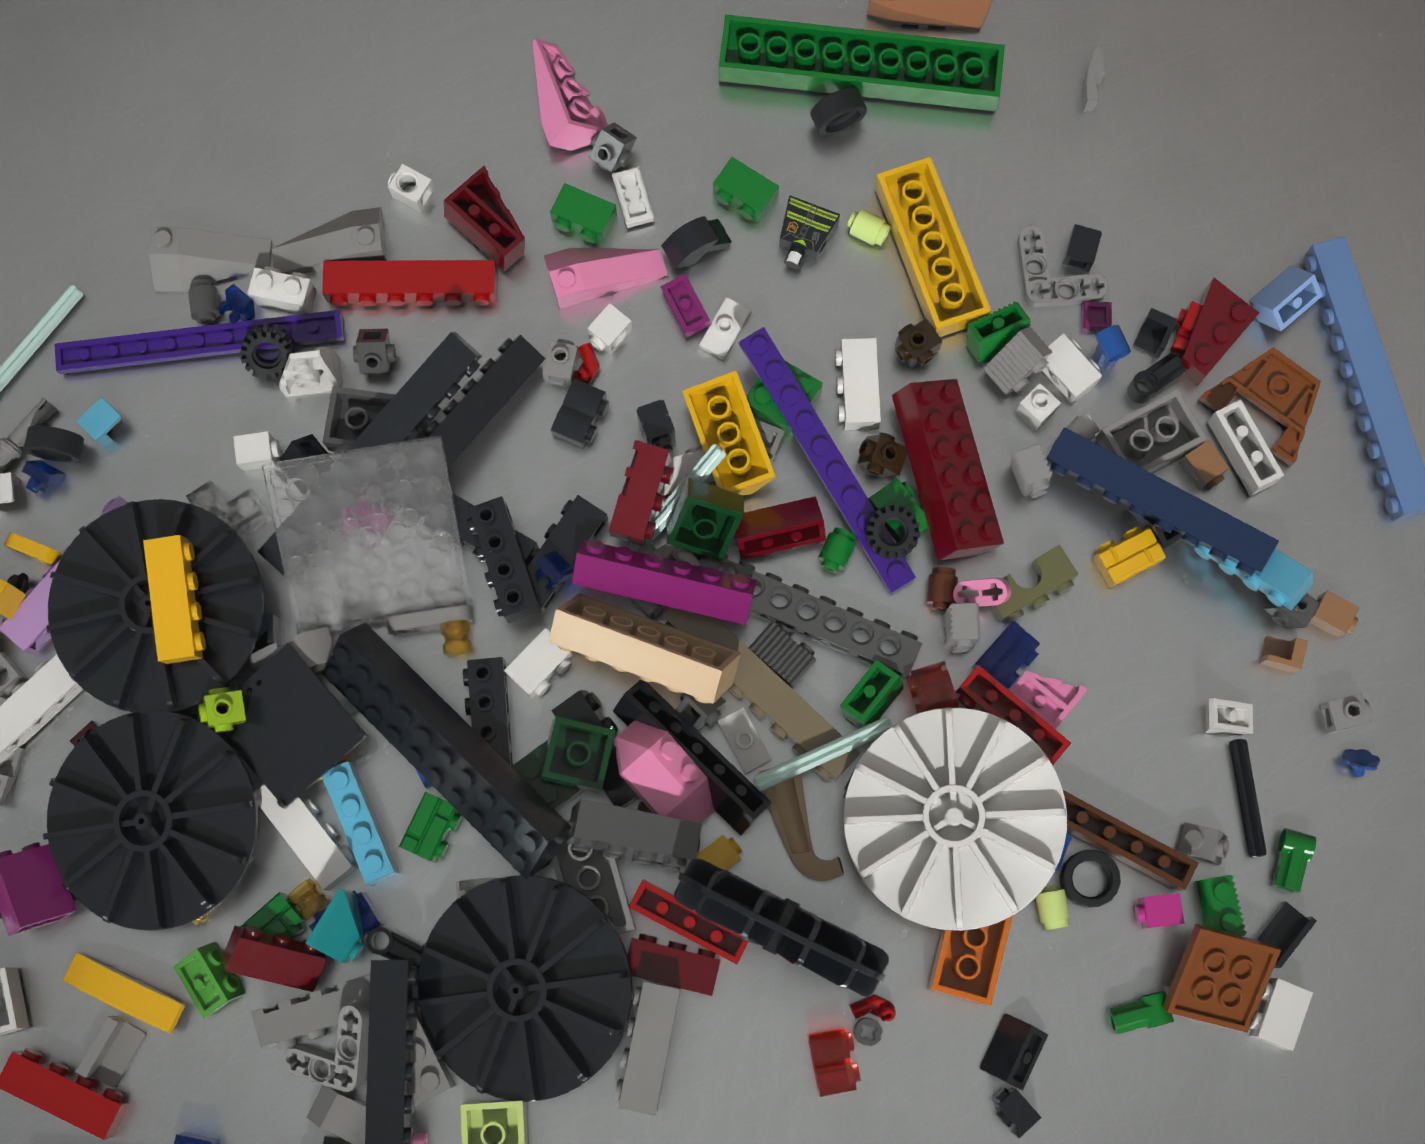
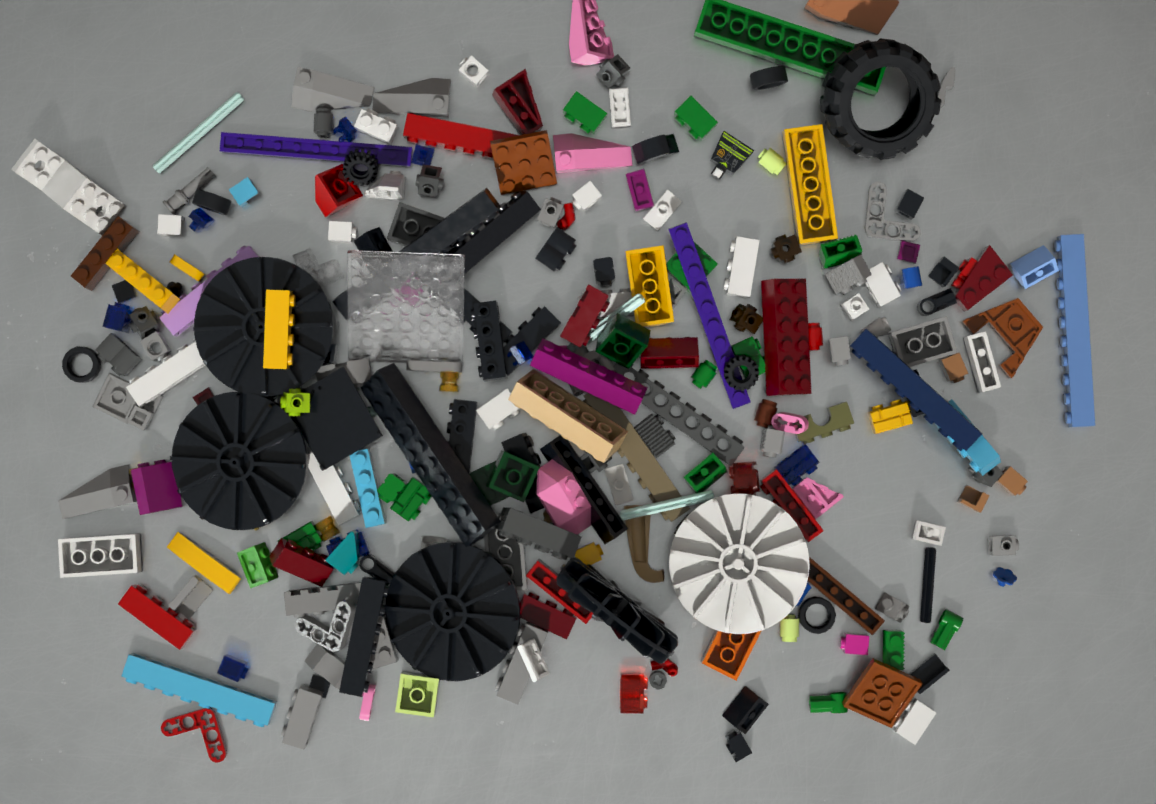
camera: 10 degrees right, 10 degrees up
none -> red slope [315,164,363,217]
none -> green brick [377,473,407,503]
none -> clear blue tile [411,144,435,166]
none -> dark orange plate [490,130,557,195]
none -> white plate [517,638,550,682]
none -> red brick [808,323,823,351]
none -> black tyre [820,38,941,160]

